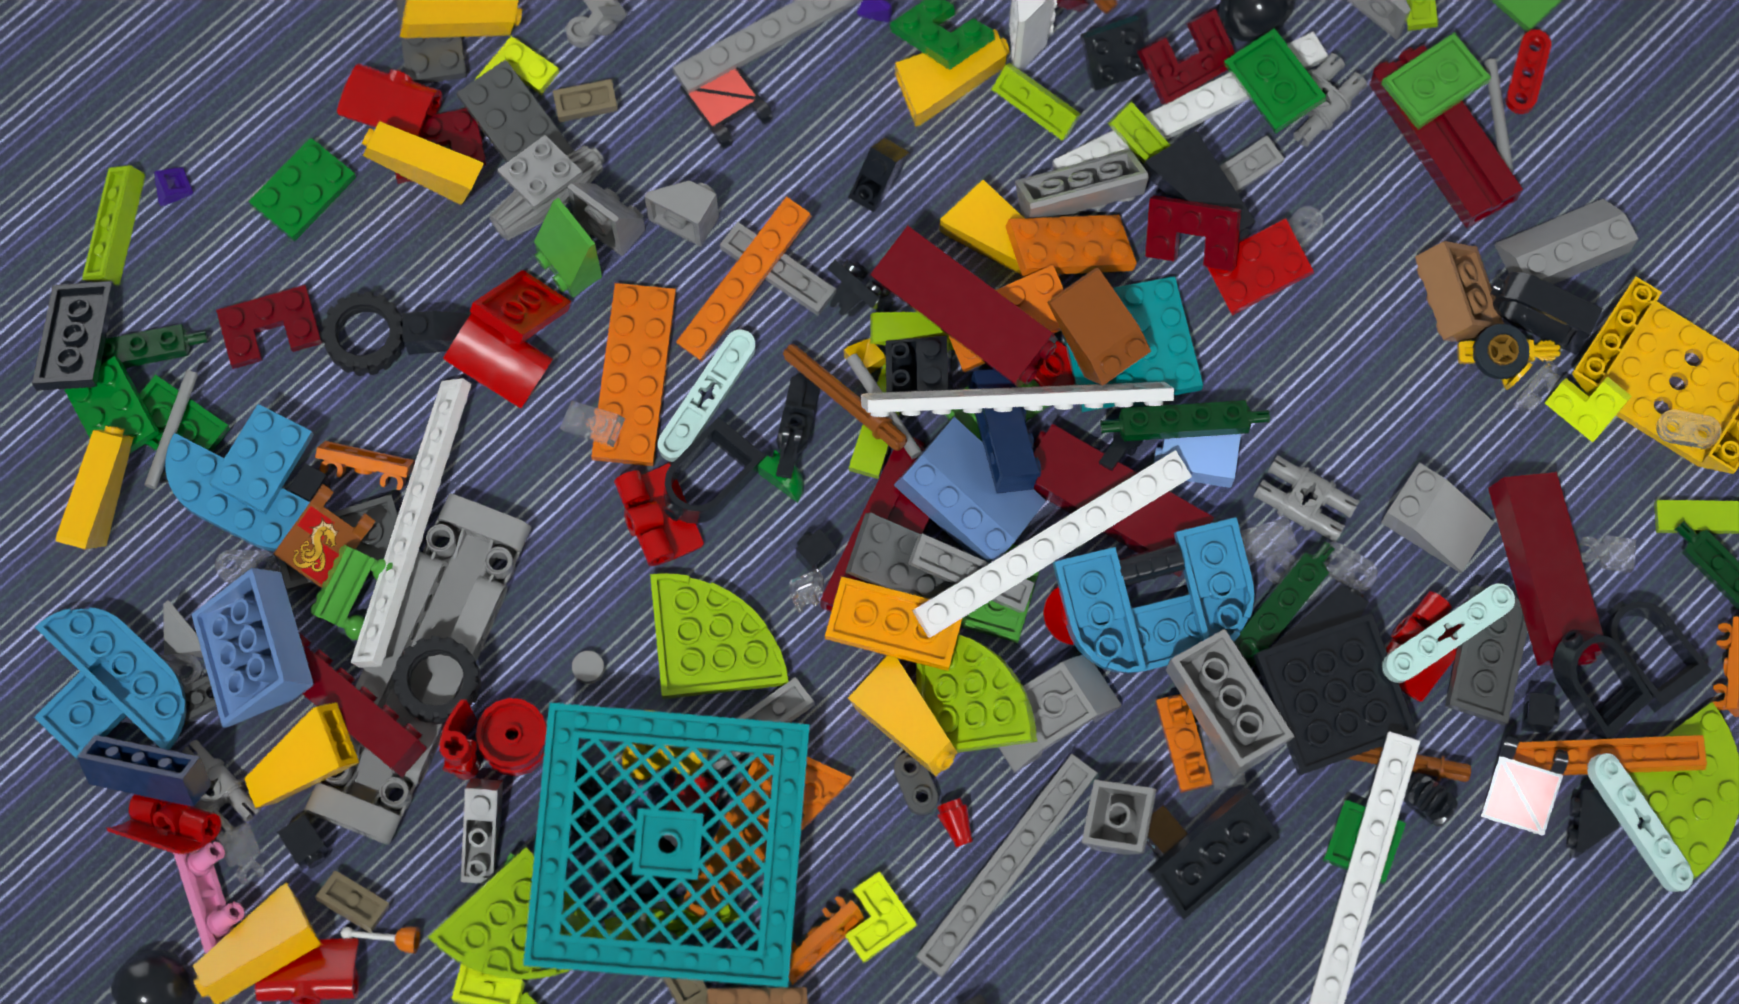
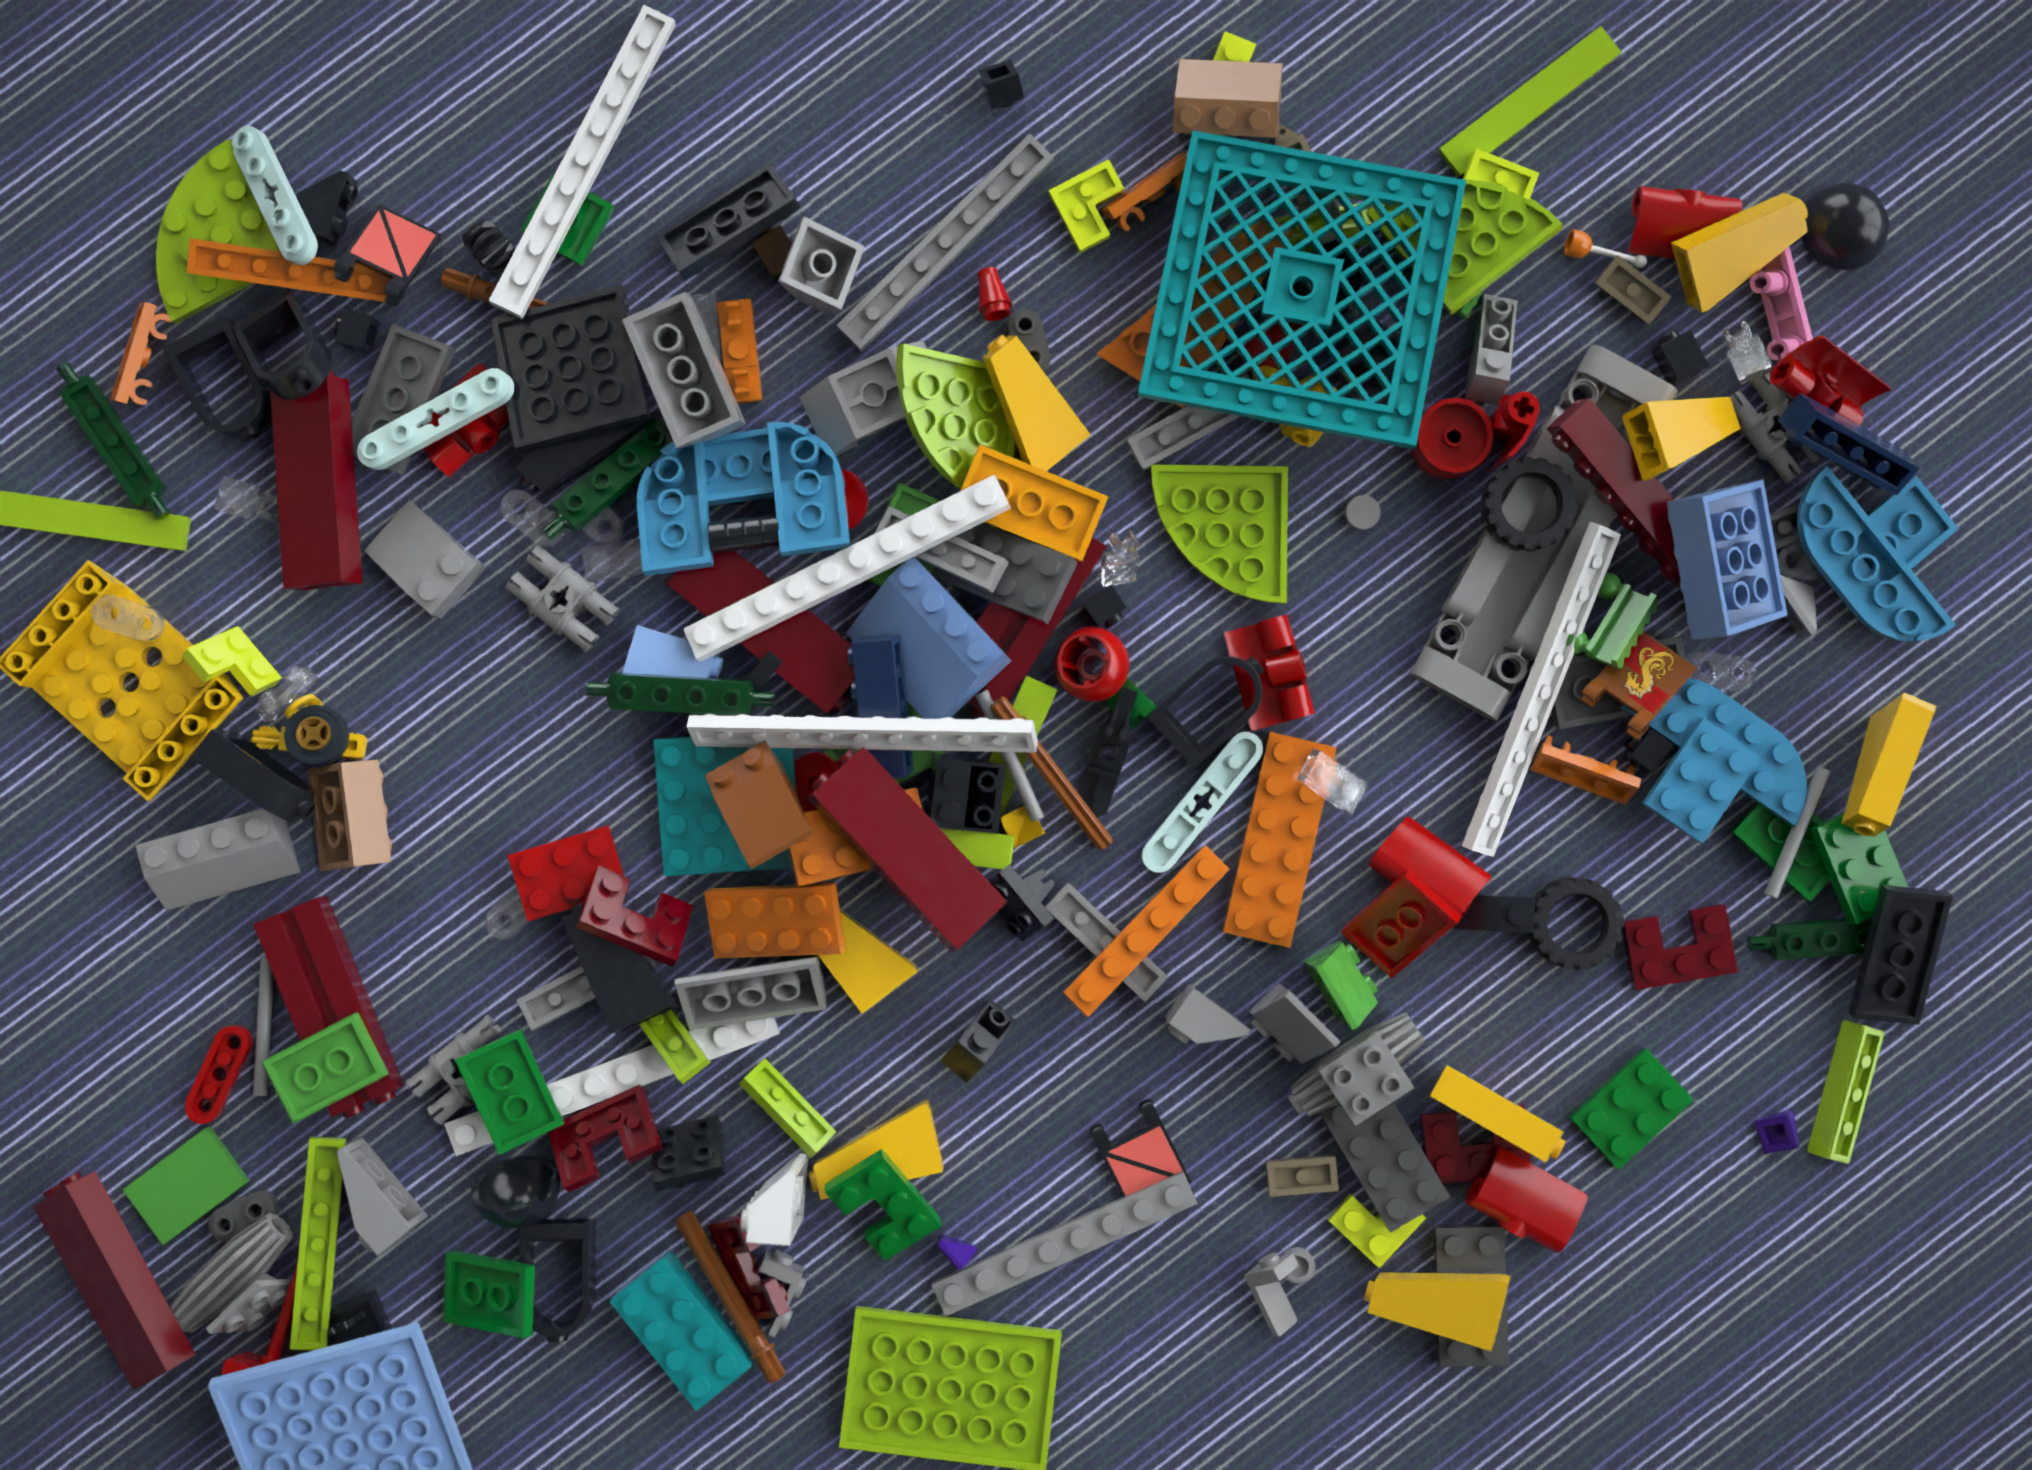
camera: 170 degrees left, 15 degrees up
none -> red wheel [1054,627,1130,702]

